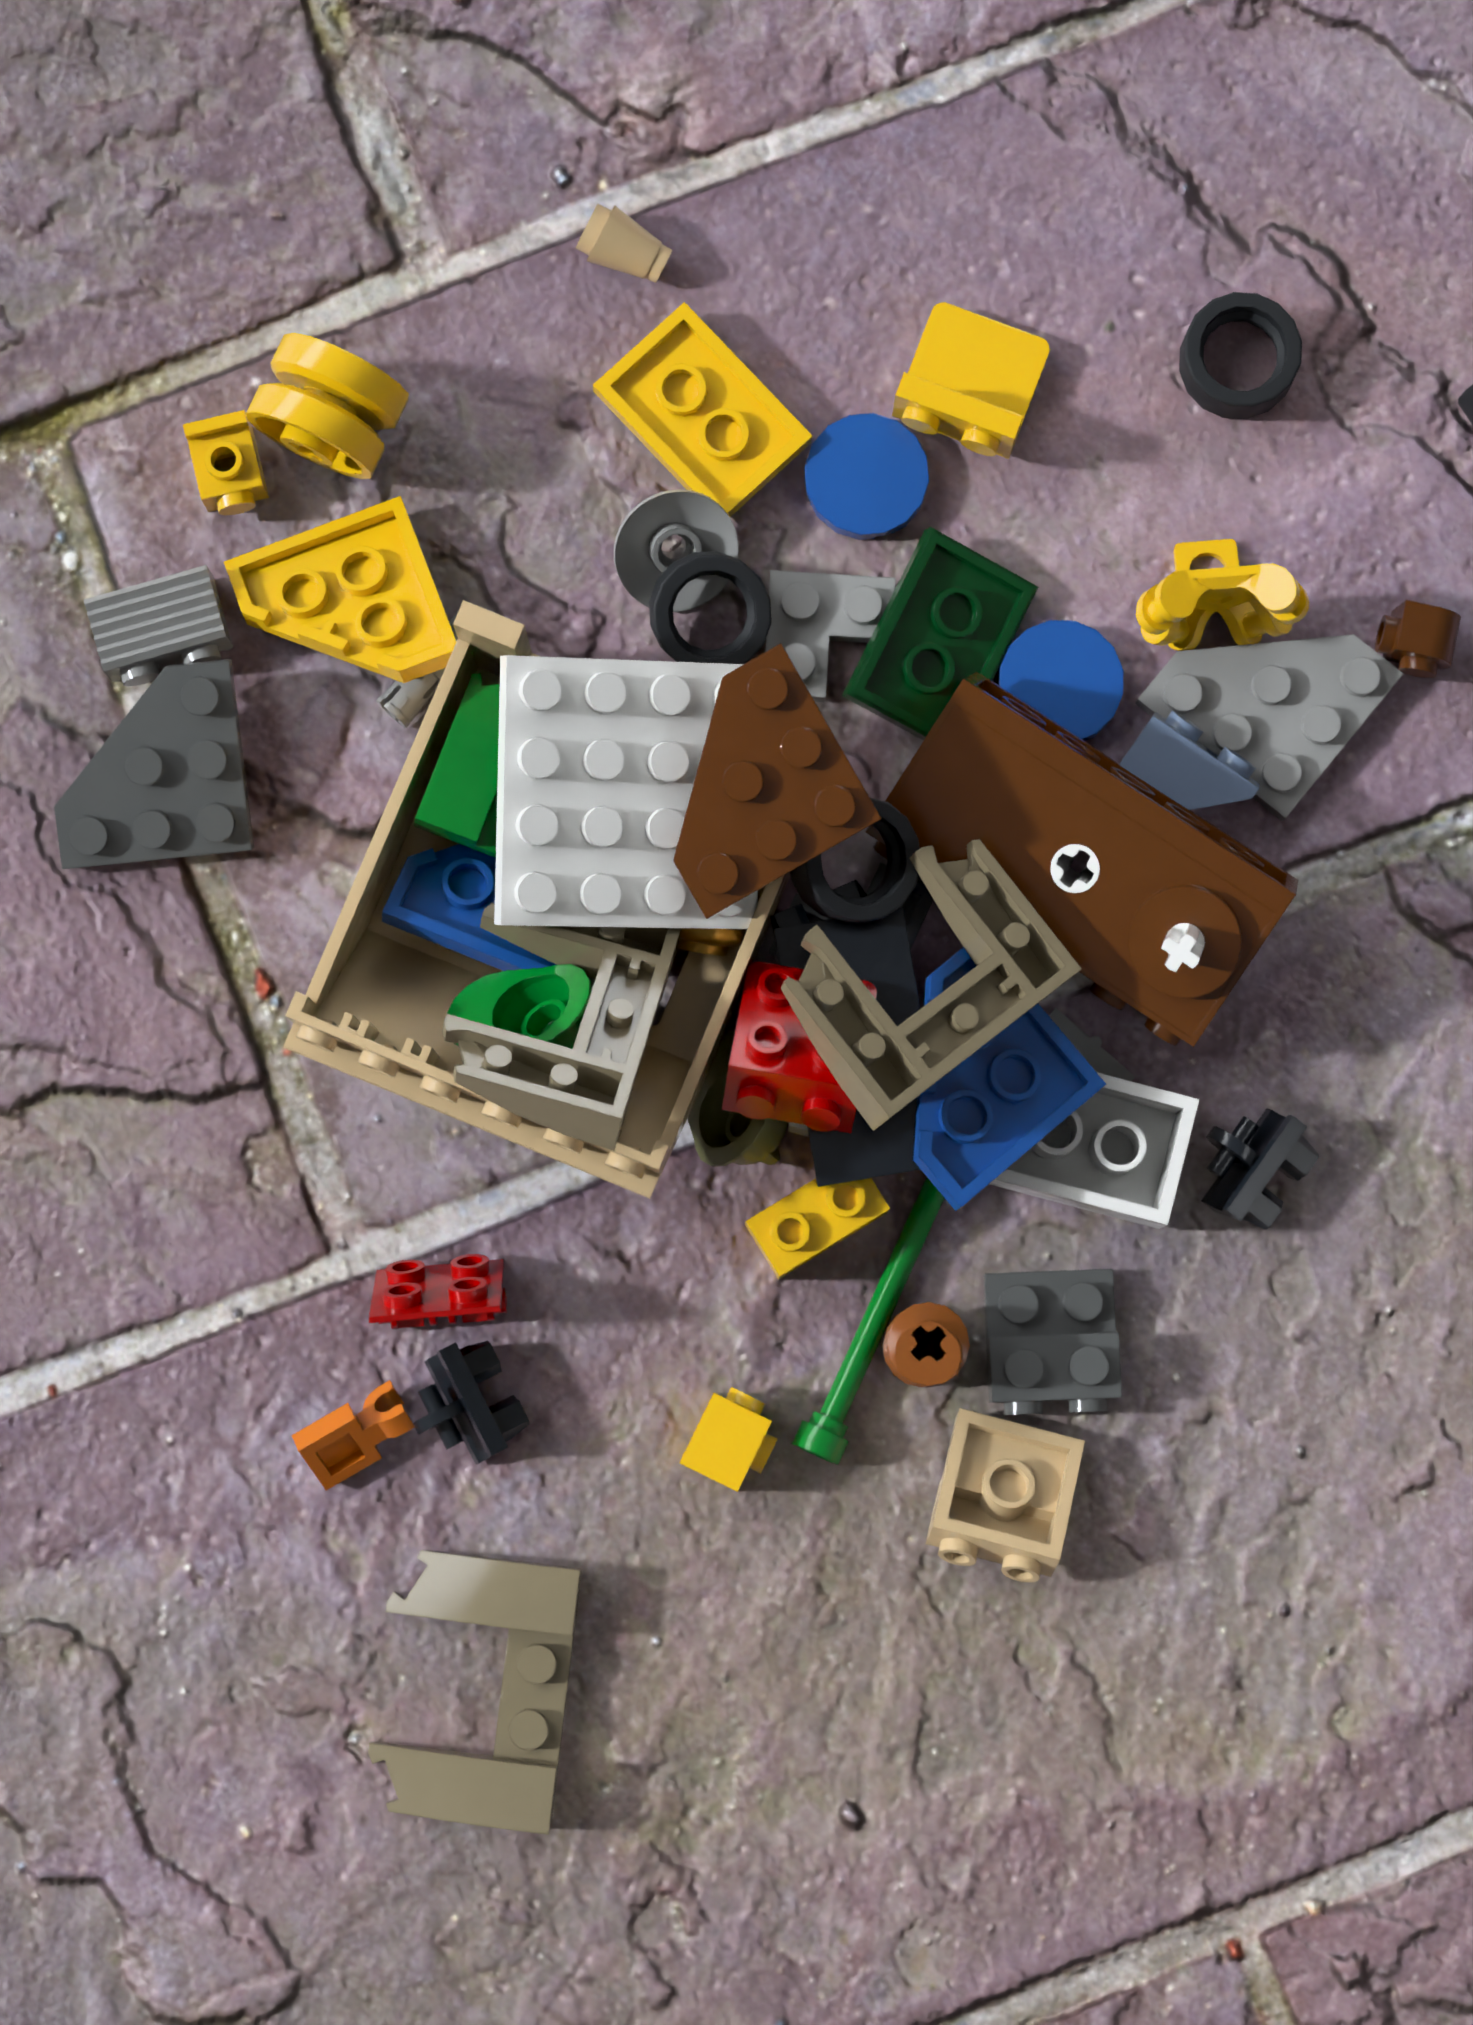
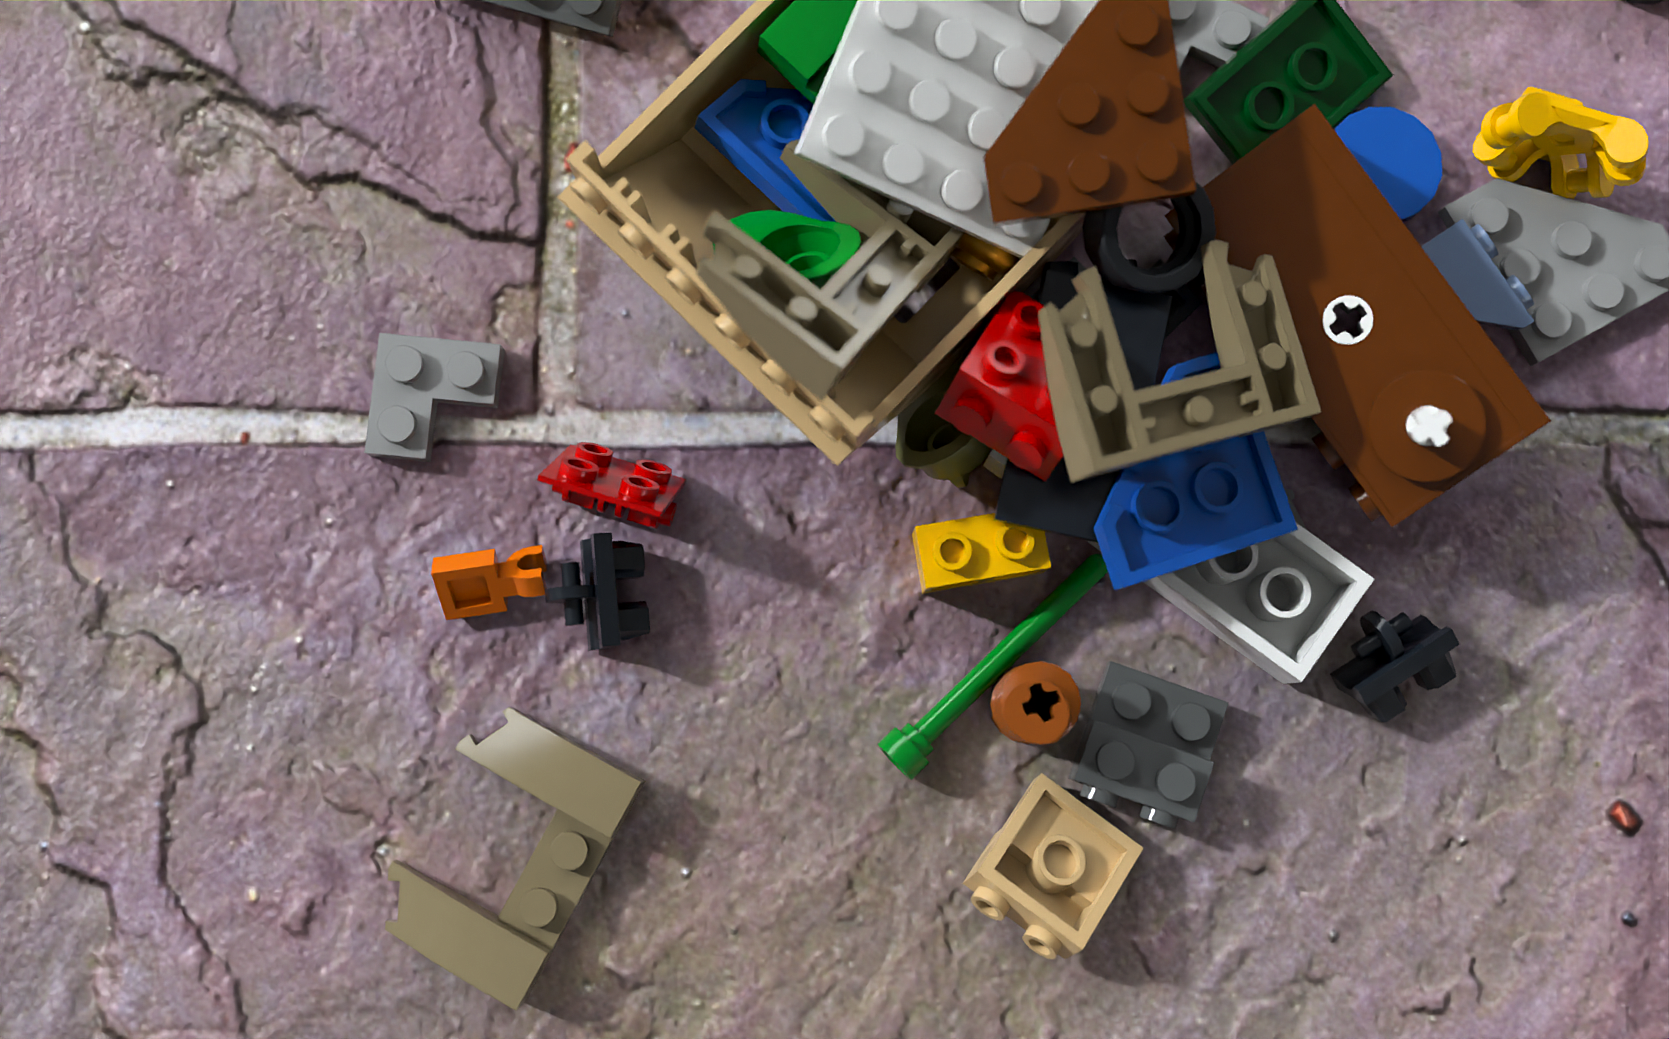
camera: 20 degrees right, 0 degrees up
yellow brick [679,1387,777,1492] -> none
none -> light grey plate [364,333,505,462]

